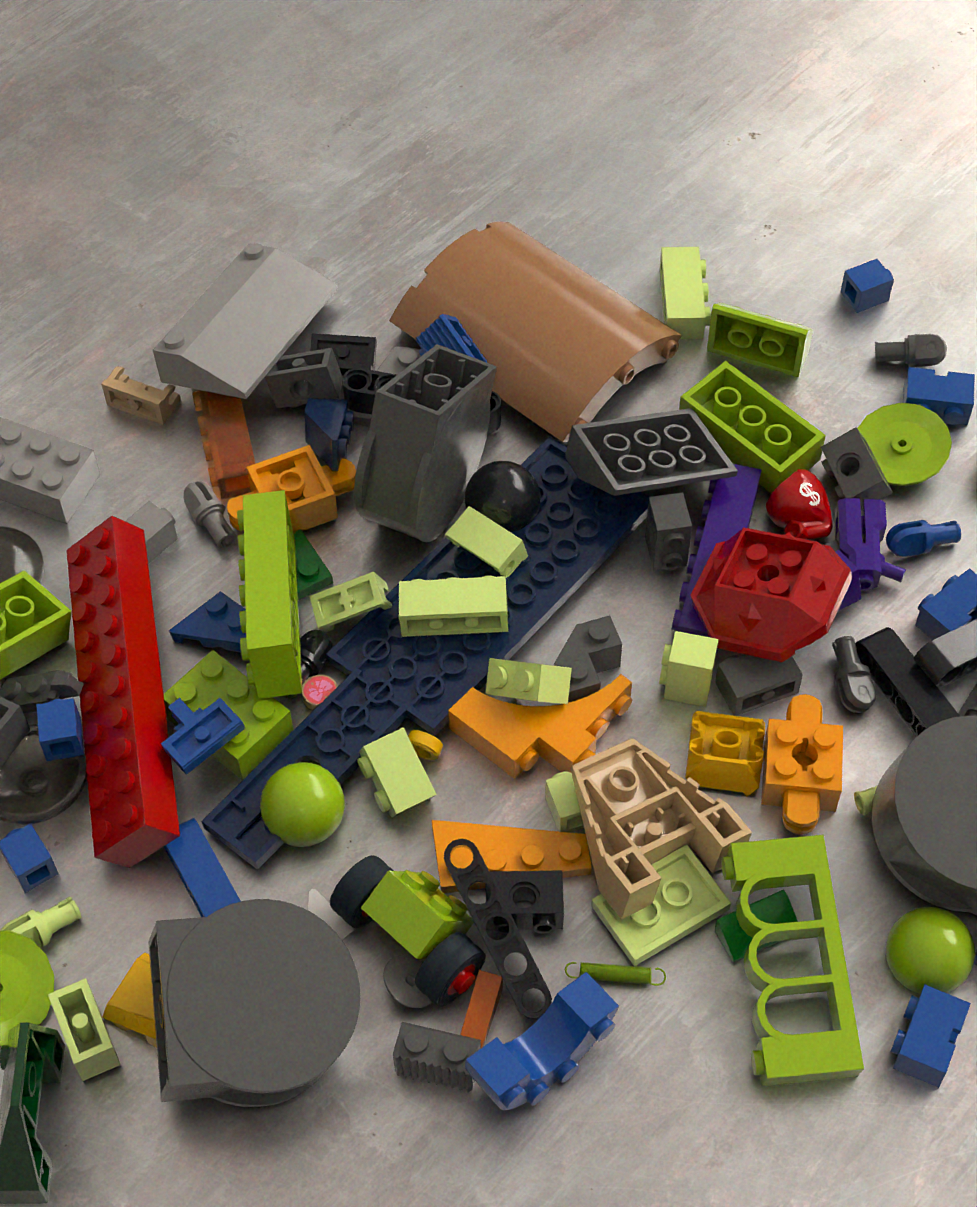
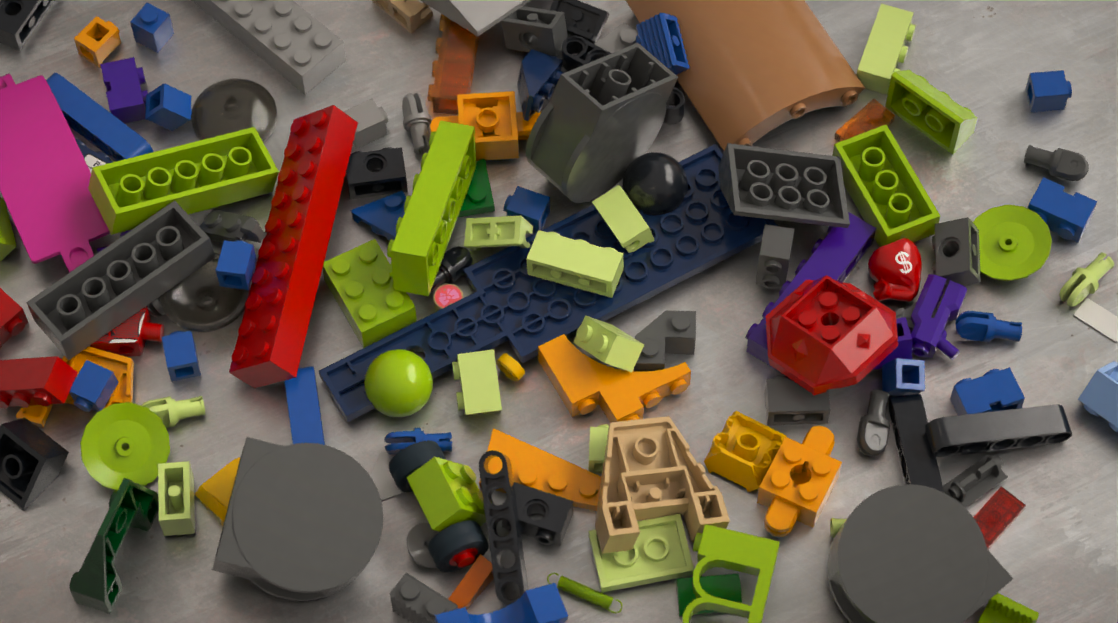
camera: 20 degrees right, 5 degrees up
blue hinge [161,698,245,775] -> none
yellowish green brick [659,631,718,707] -> none
none -> black brick [346,147,408,199]
none -> blue arm [384,428,452,455]
none -> blue brick [503,186,550,234]
none -> clear orange plate [834,99,895,142]
none -> blue brick [882,358,925,396]

